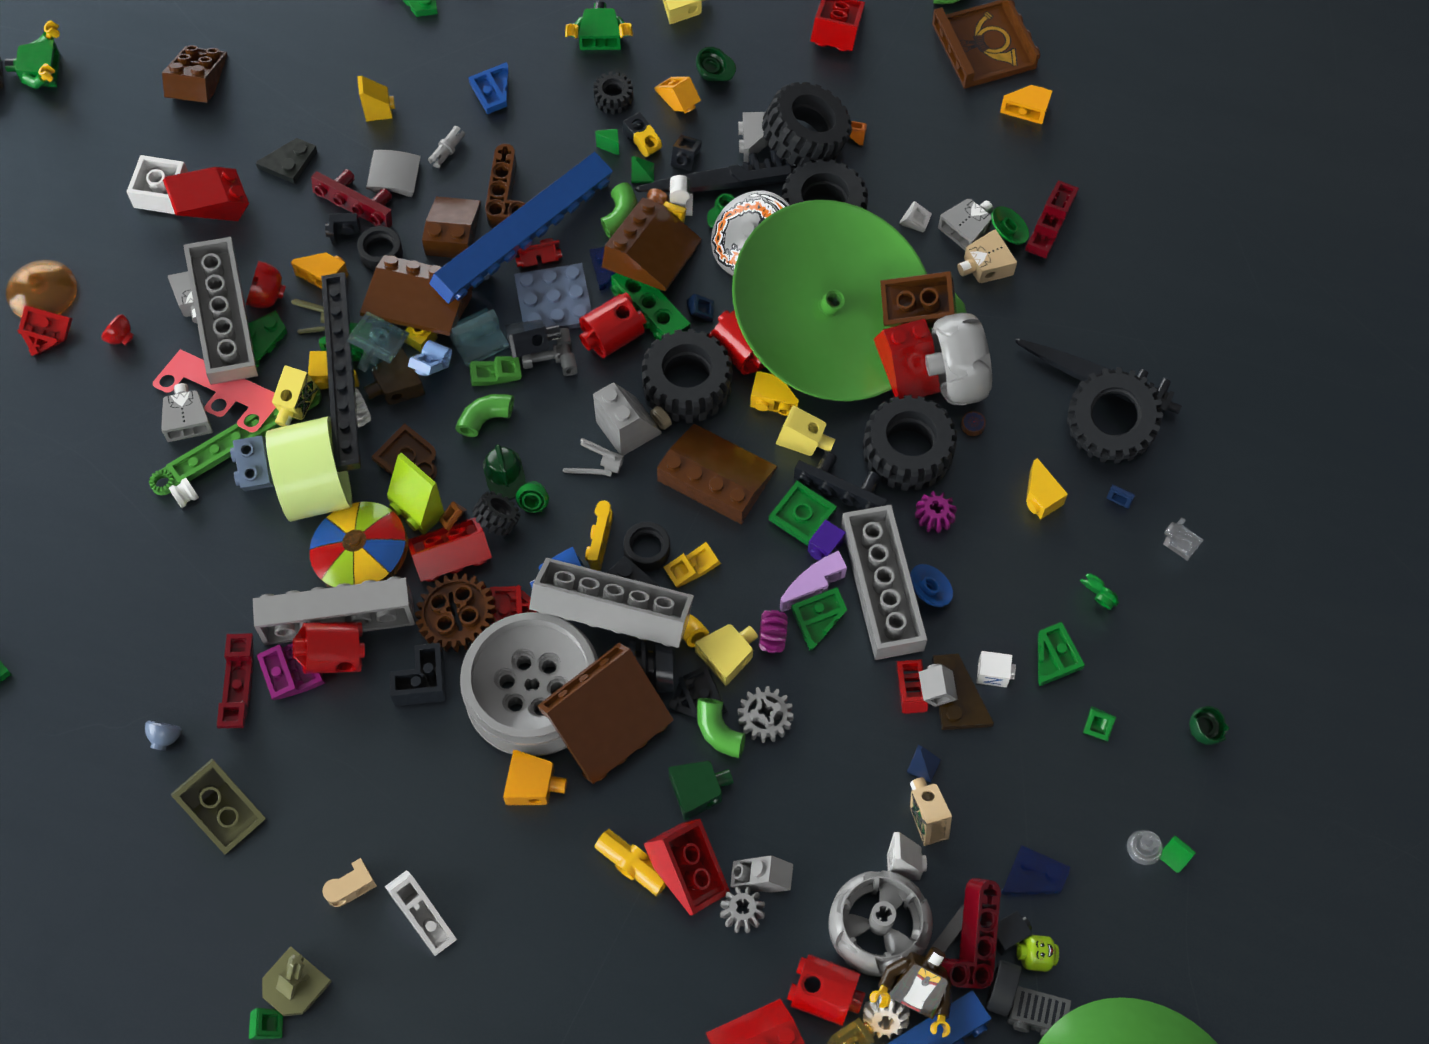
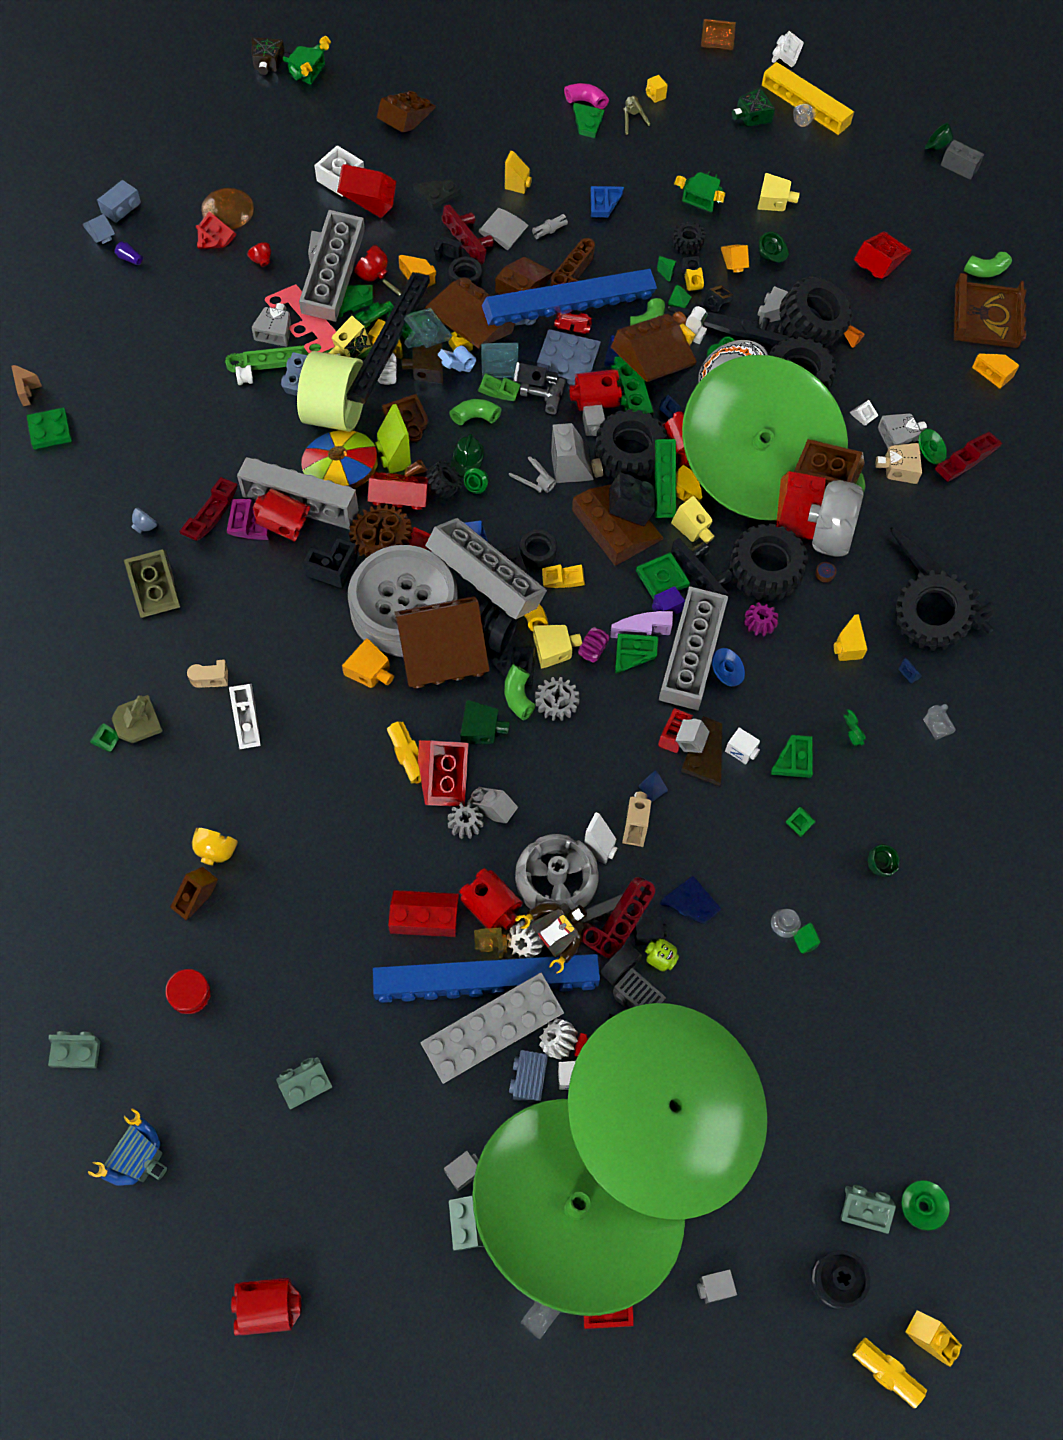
camera: 25 degrees right, 0 degrees up
yellow hinge [585,500,613,571] -> none
none -> green plate [355,301,394,328]
none -> light grey brick [582,405,605,436]
none -> black brick [609,472,655,526]
none -> green plate [655,439,676,518]

